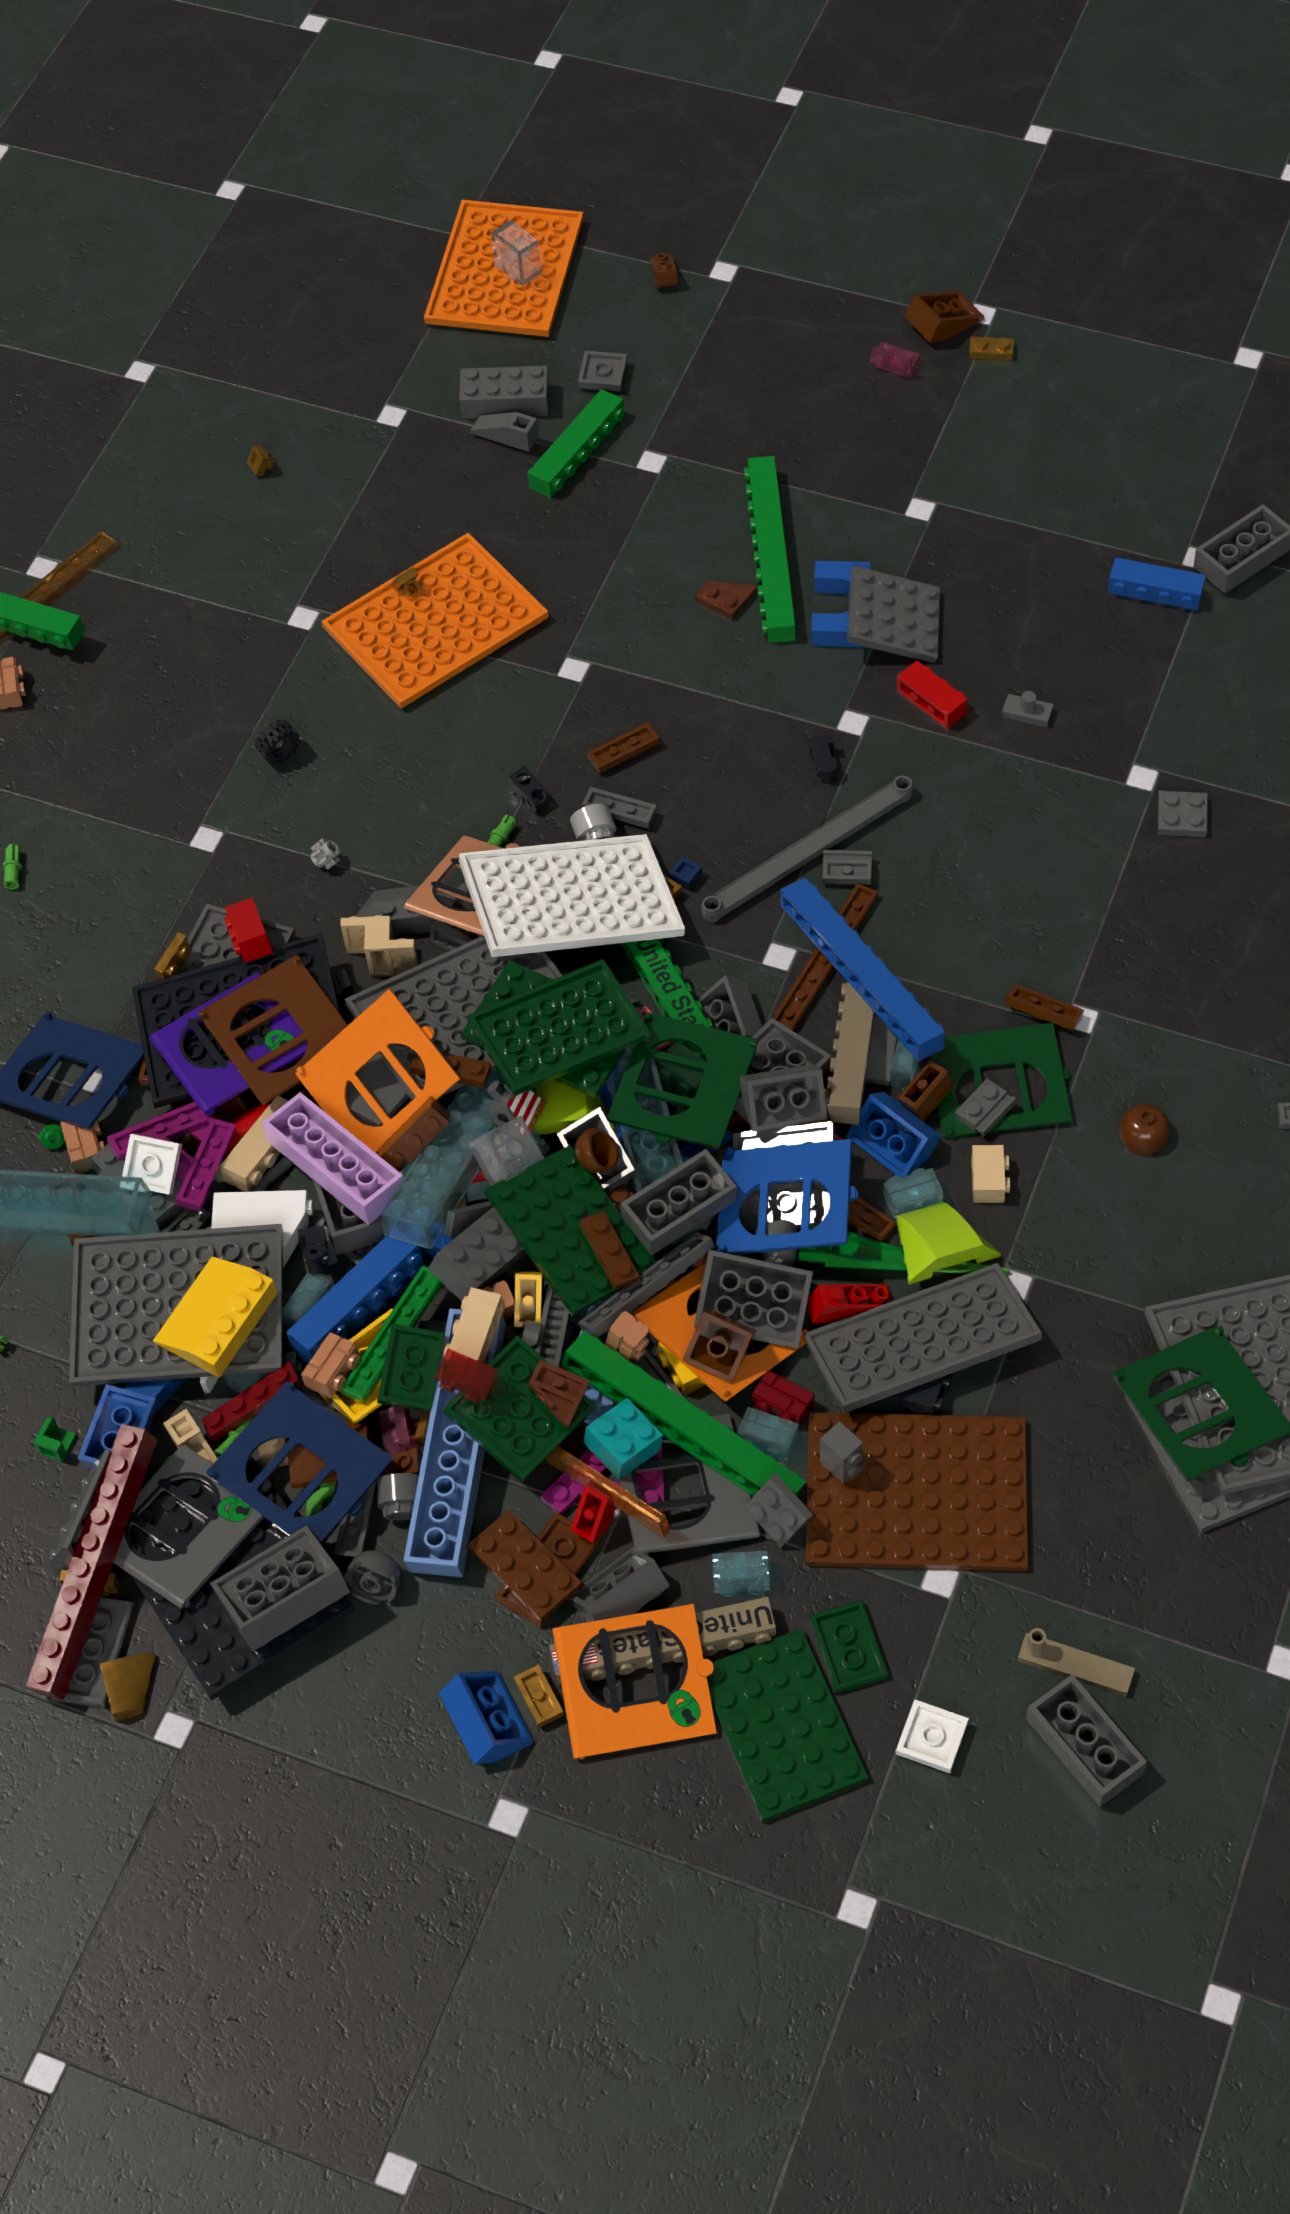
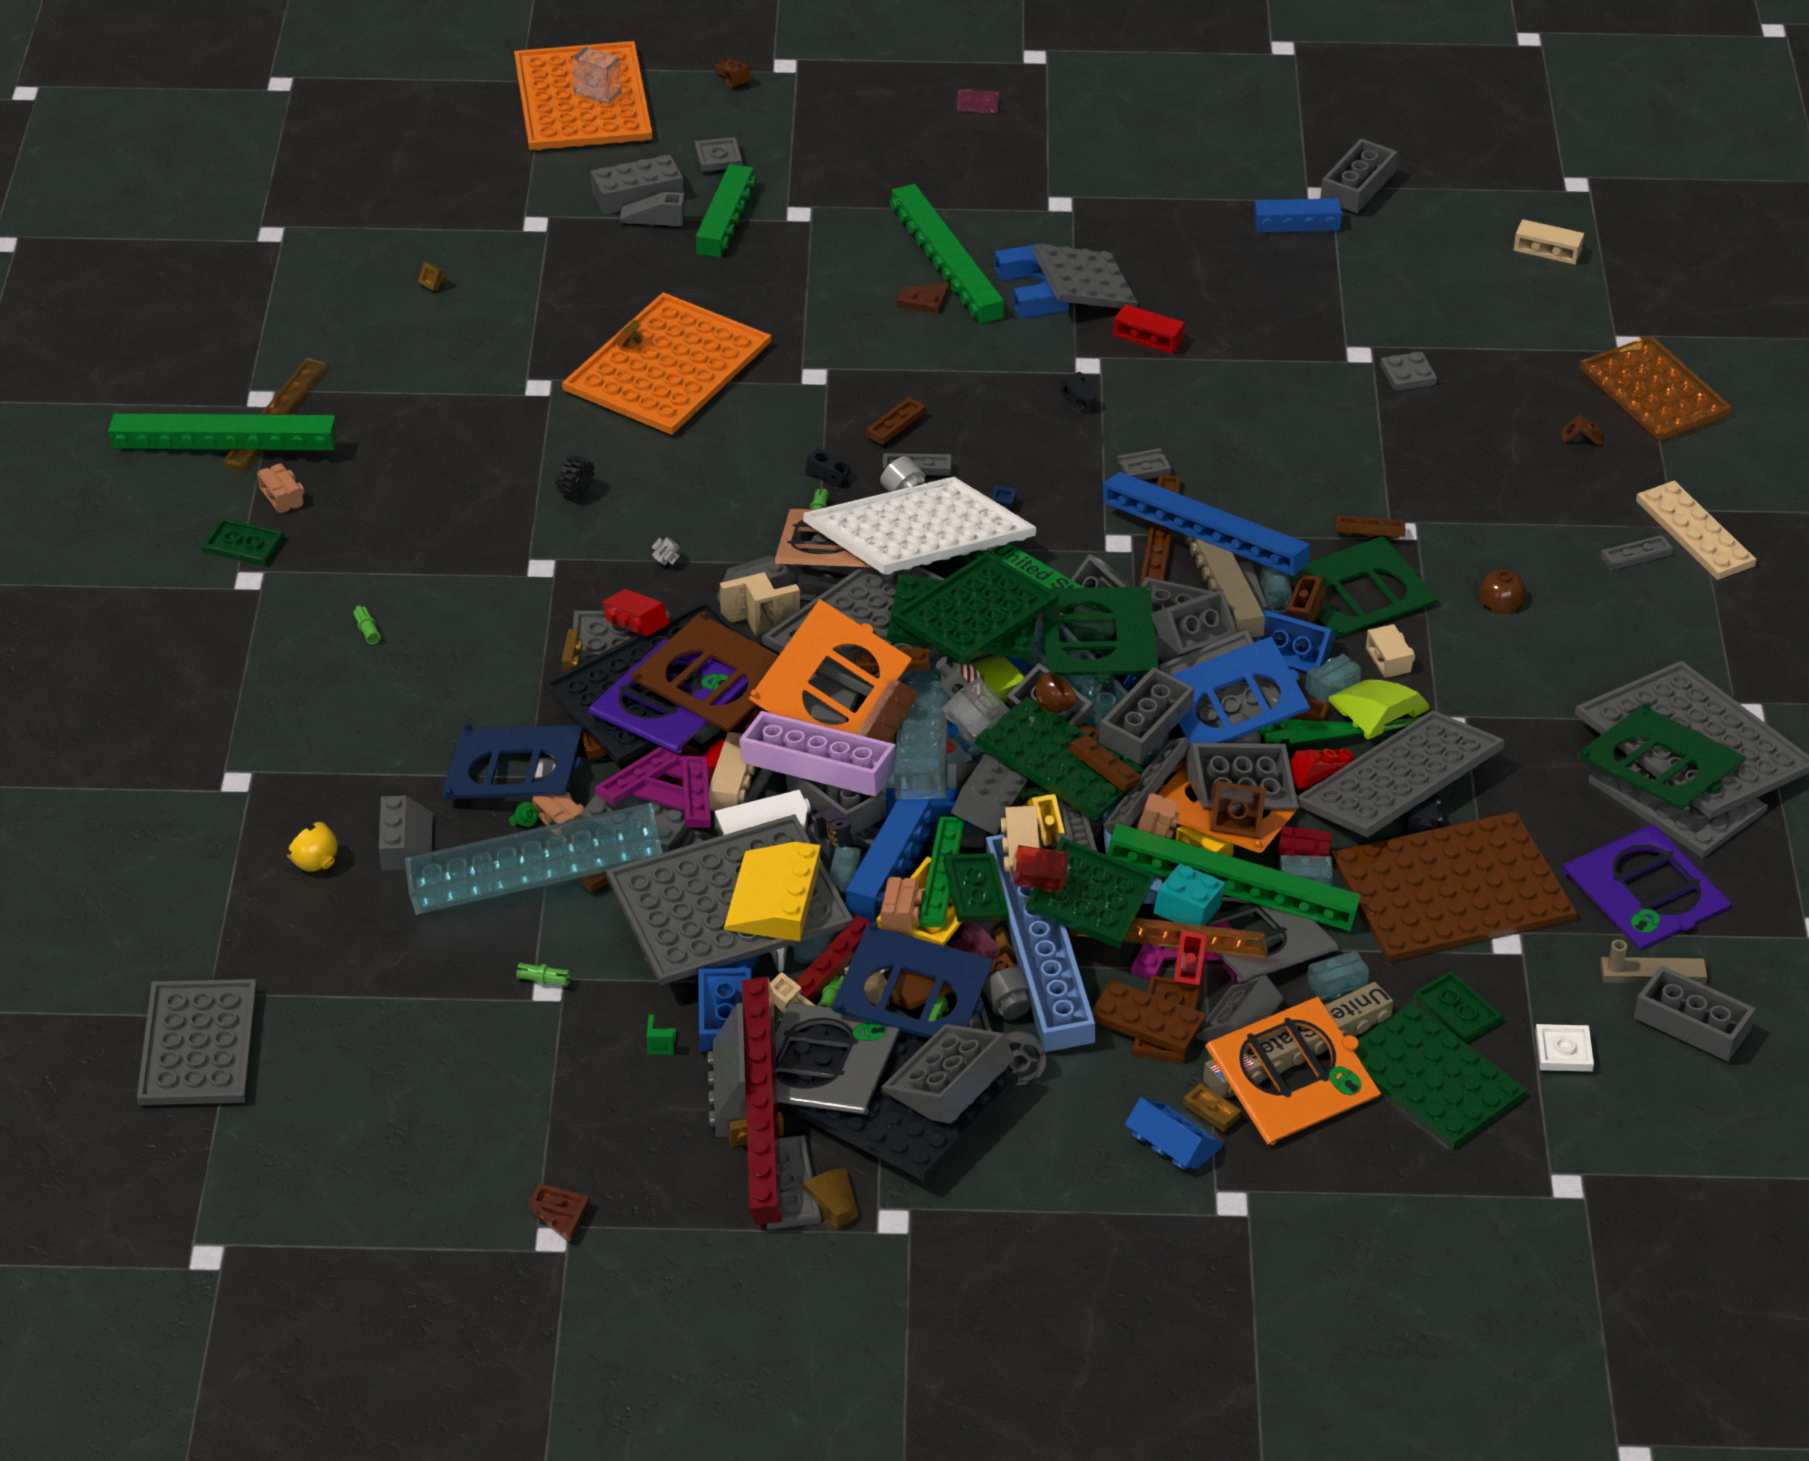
camera: 25 degrees left, 15 degrees down
white plate [121,1134,182,1195] -> none
copper wing [528,1360,590,1429] -> none
dark grey piece [701,775,913,923] -> none
dark grey plate [744,1474,813,1548] -> none
dark grey brick [820,1421,863,1483] -> none
reddish brown slope [904,291,985,343] -> none
dark grey plate [955,1078,1016,1137] -> none
pearl gold plate [969,337,1014,360] -> none
dark grey tile [1002,691,1054,728] -> none
none -> dark purple door [1560,824,1732,950]

